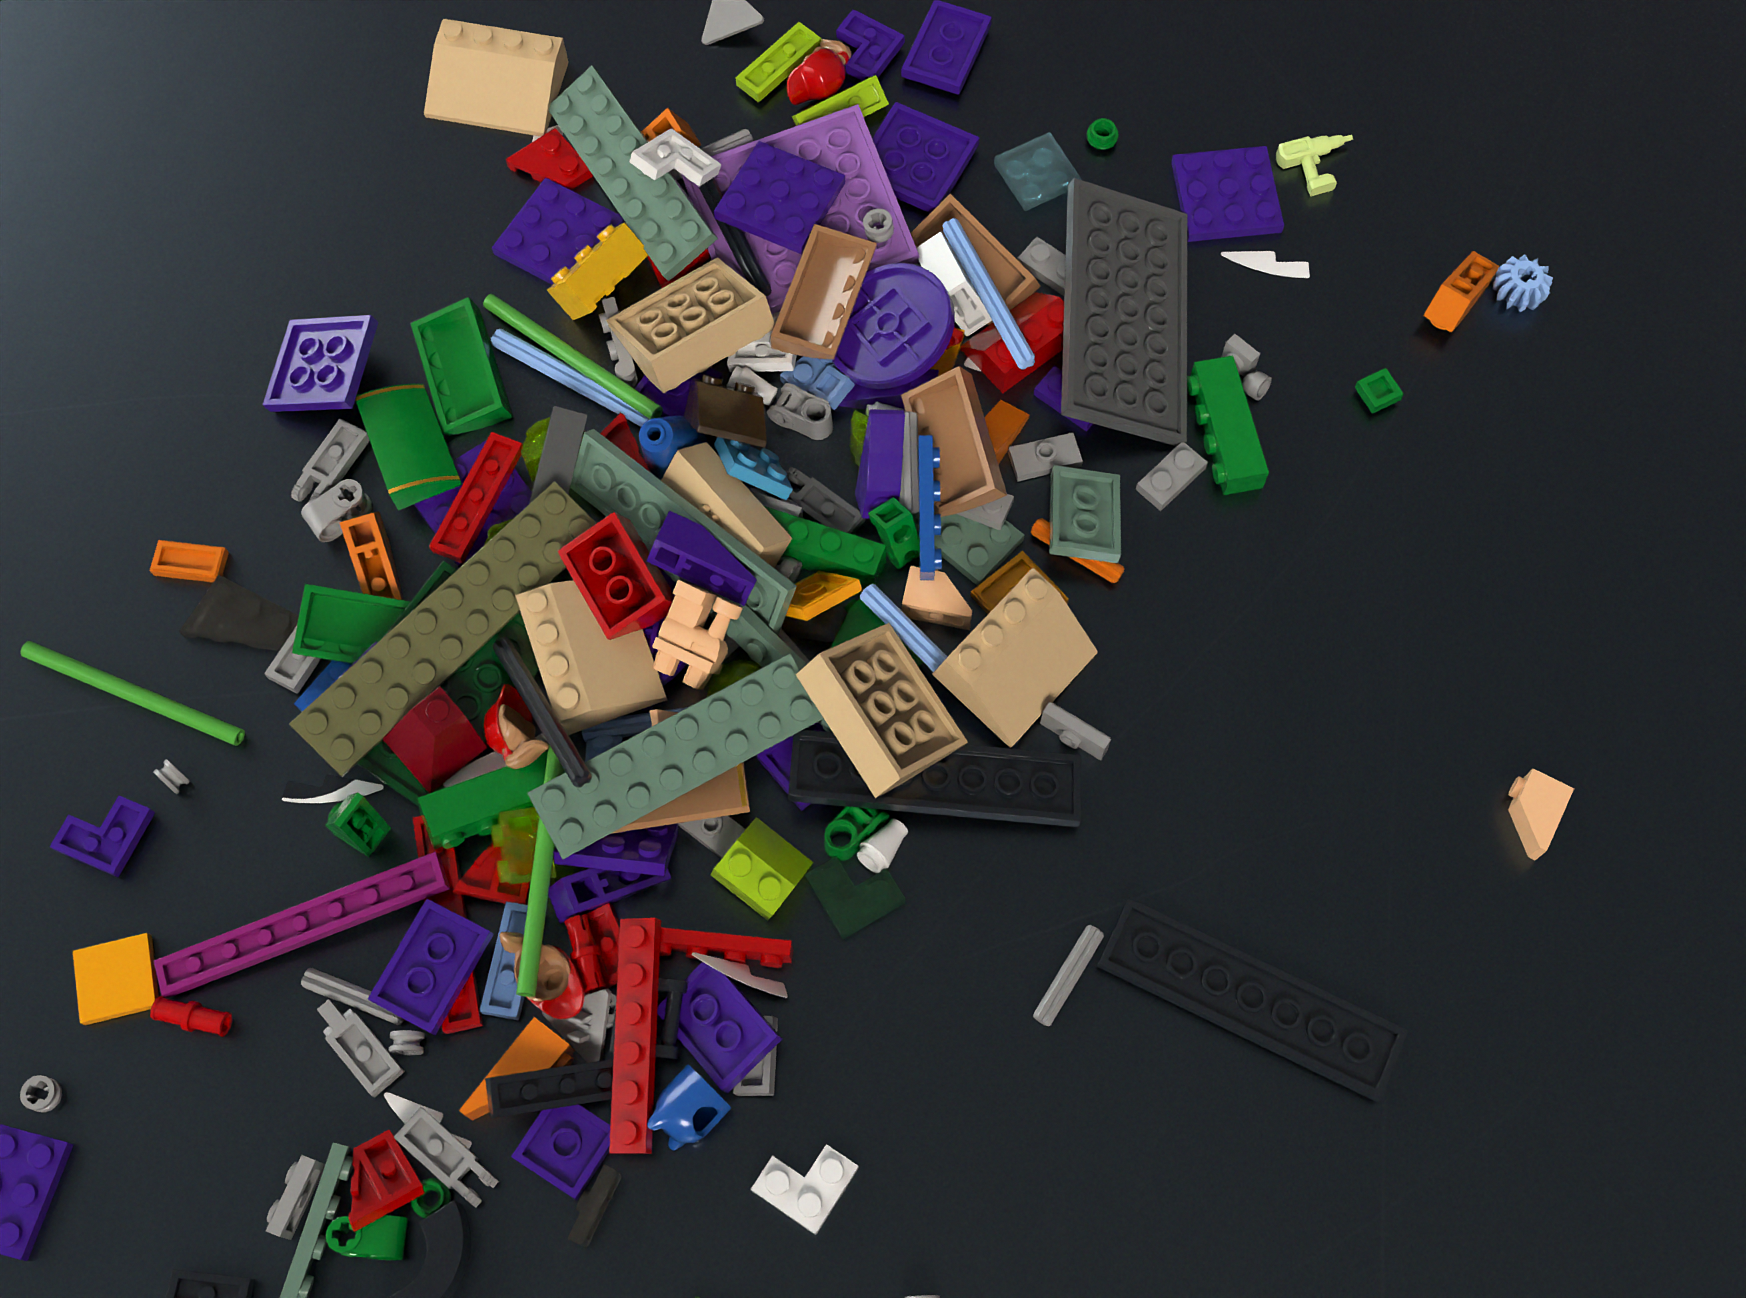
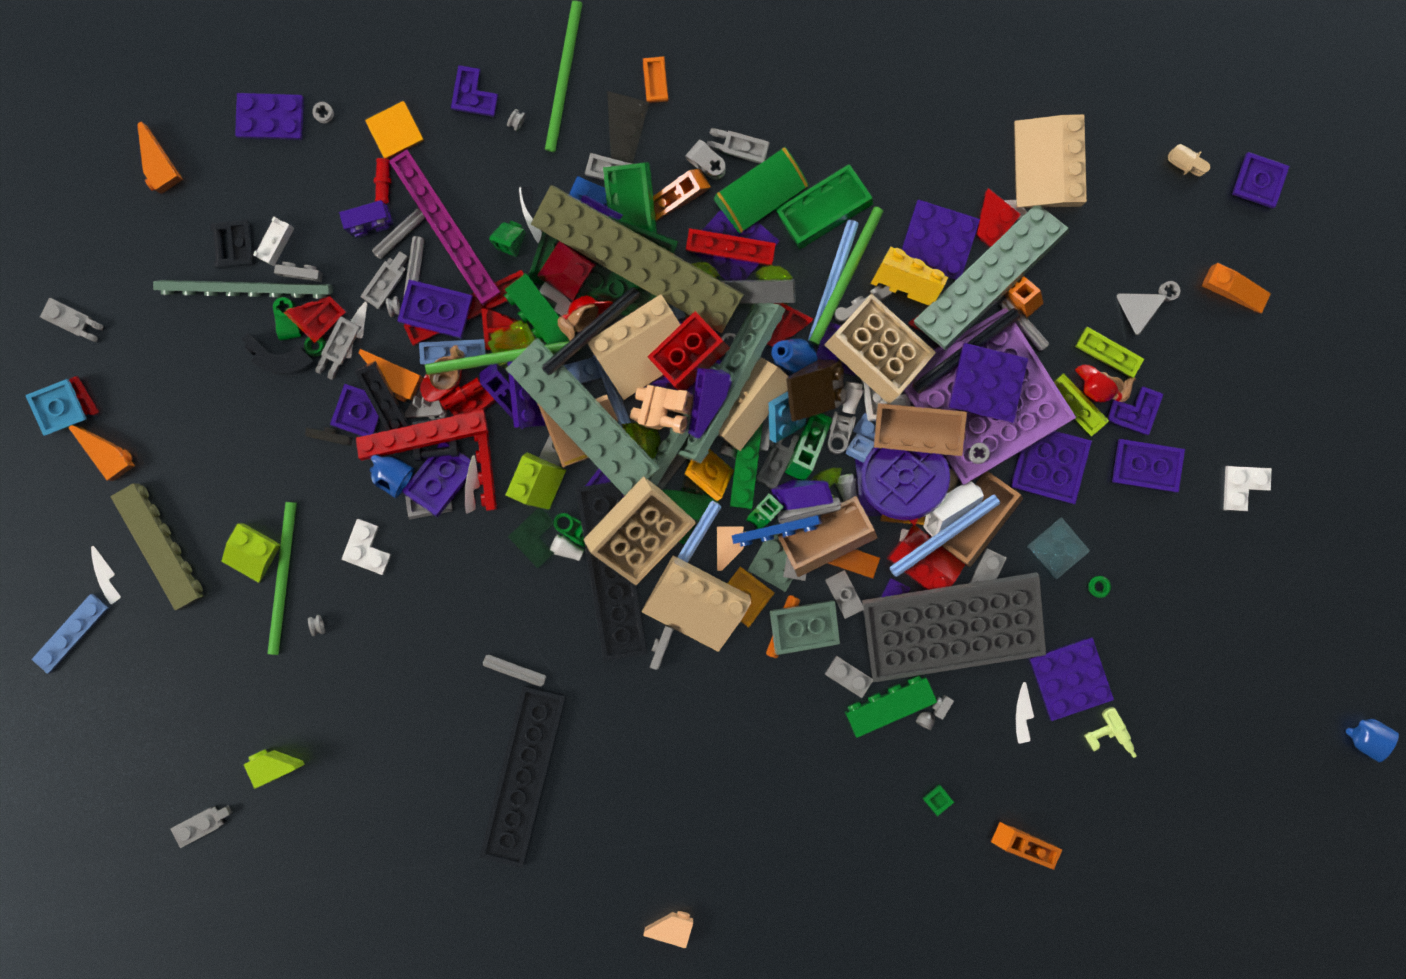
camera: 80 degrees right, 20 degrees up
dark purple plate [263,315,378,412] -> none
white plate [629,128,721,186] -> none
light blue gear [1493,254,1553,312] -> none
none -> white hinge [253,217,294,266]
none -> dark purple piece [339,200,393,238]
none -> light grey axle [372,208,425,259]
none -> green slope [785,413,832,480]

